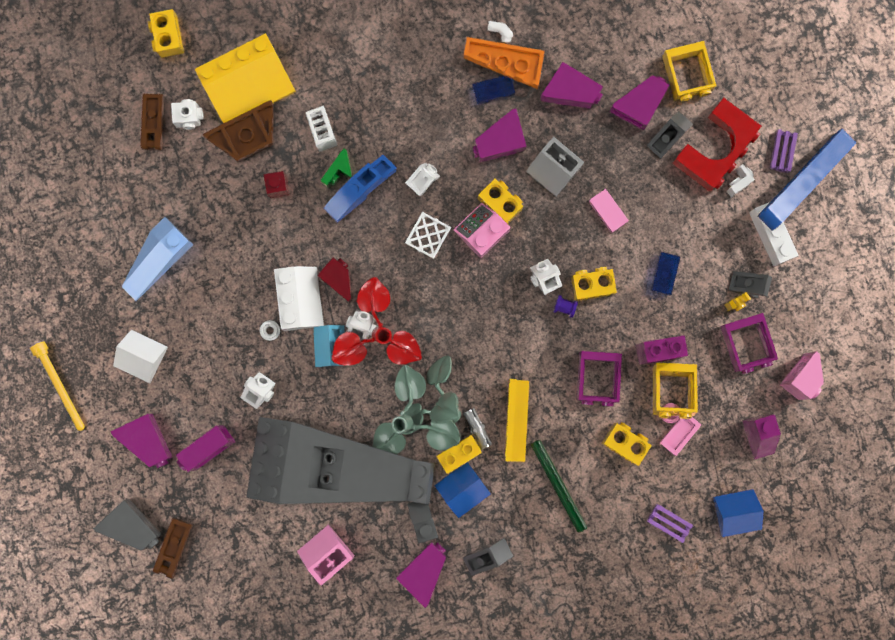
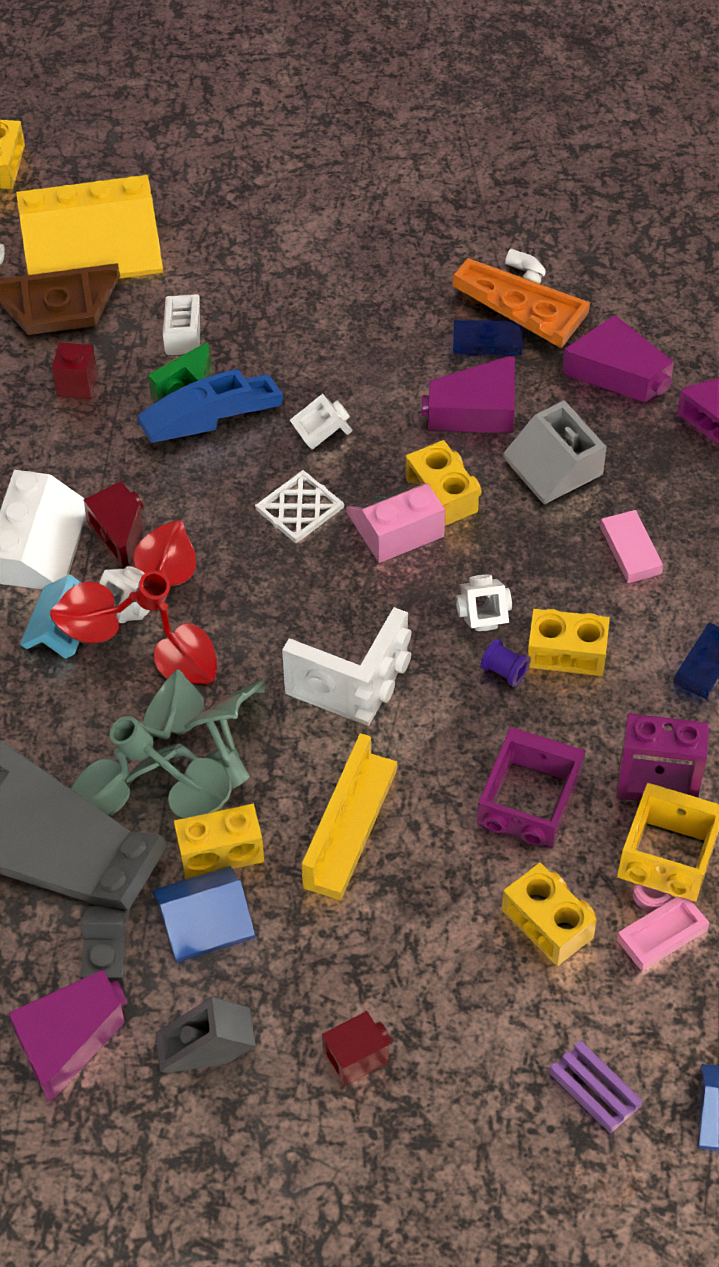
camera: 20 degrees right, 30 degrees down
light grey pin [463,408,492,450] -> none
dark green axle [531,440,587,533] -> none
none -> white bracket [282,607,412,726]
none -> dark red brick [322,1011,392,1087]

